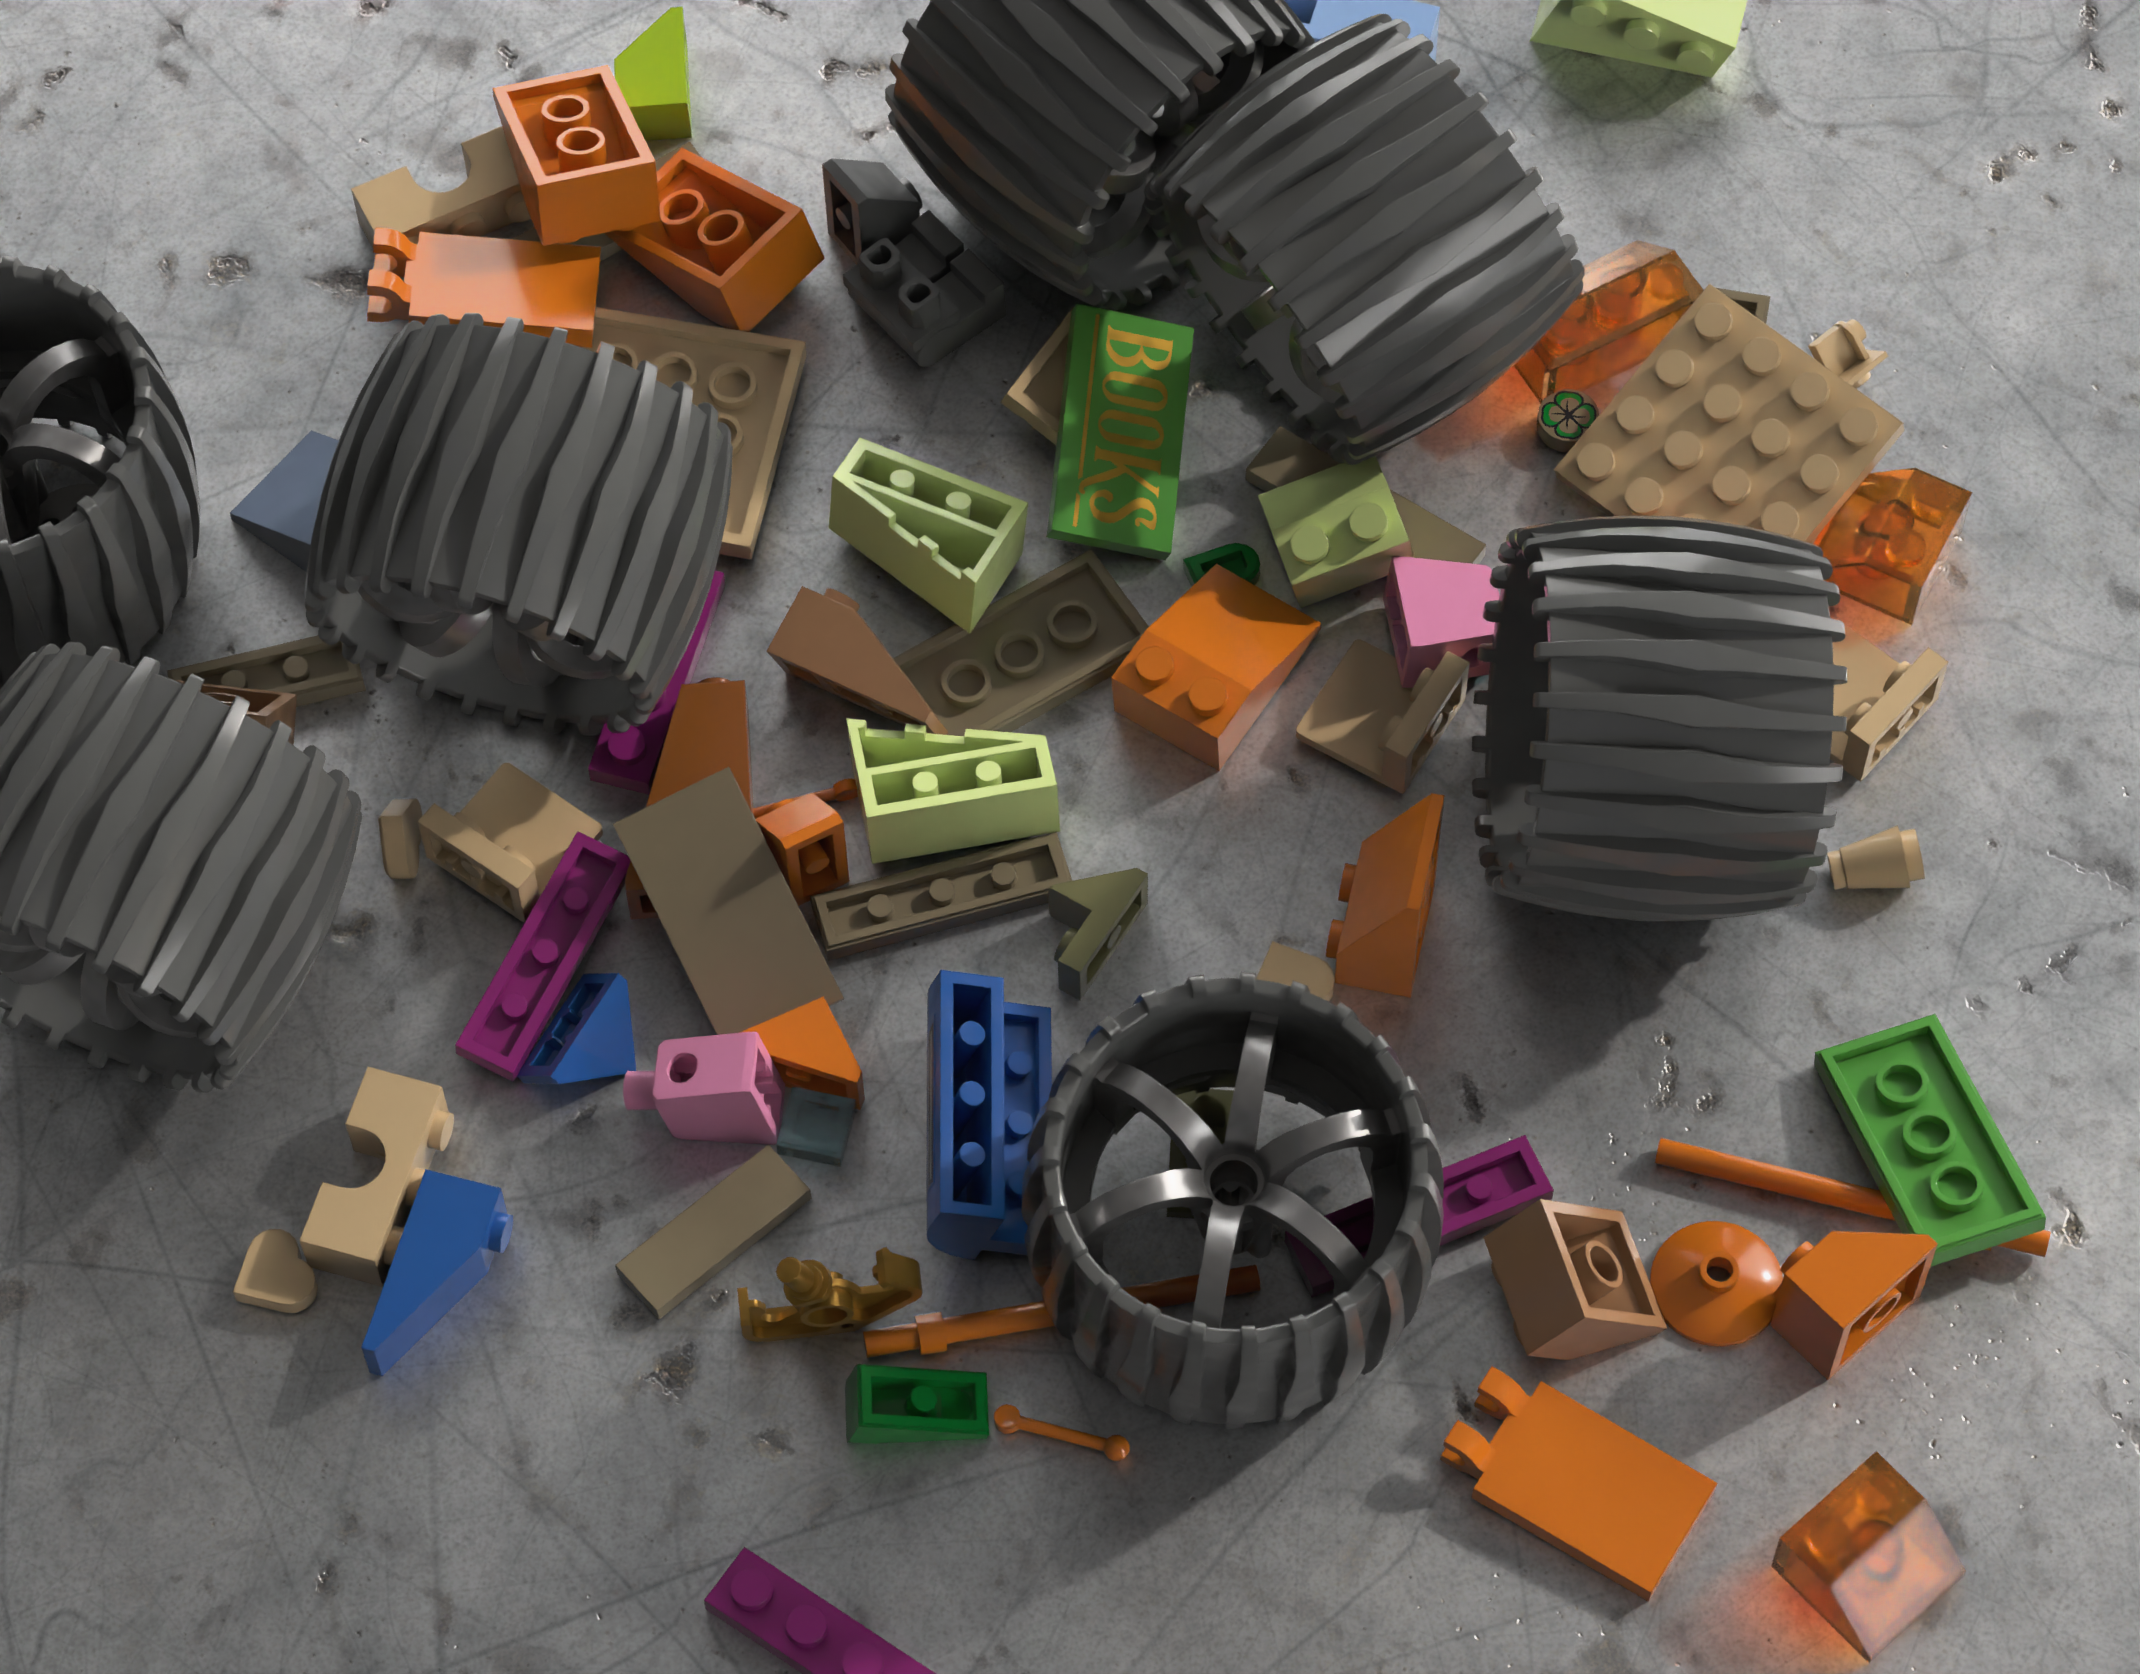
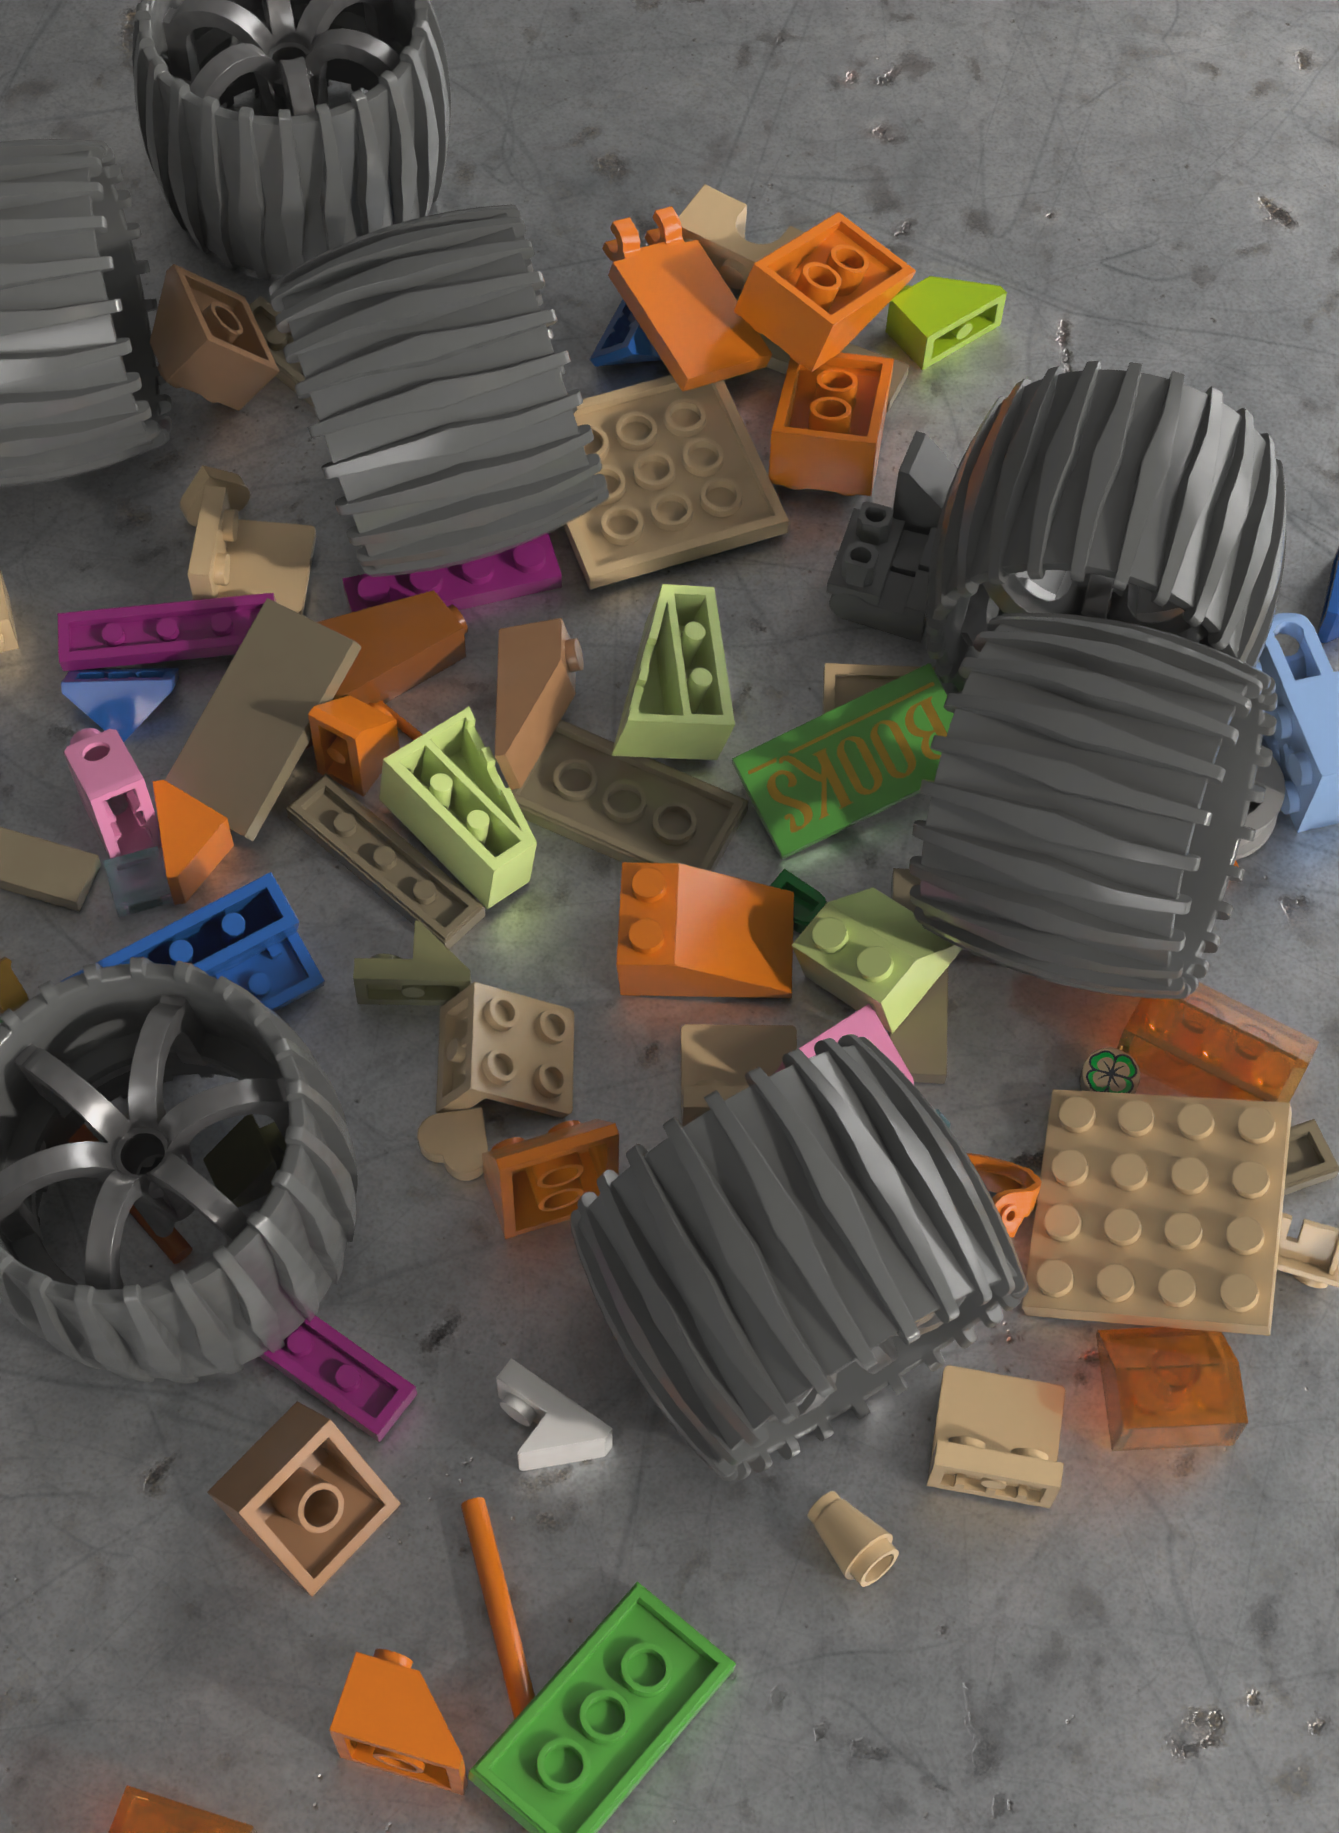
camera: 55 degrees right, 0 degrees up
orange tile [1440,1366,1718,1601] -> none
orange dish [1650,1221,1783,1347] -> none
none -> tan bracket [436,982,574,1118]
none -> white slope [496,1358,613,1471]

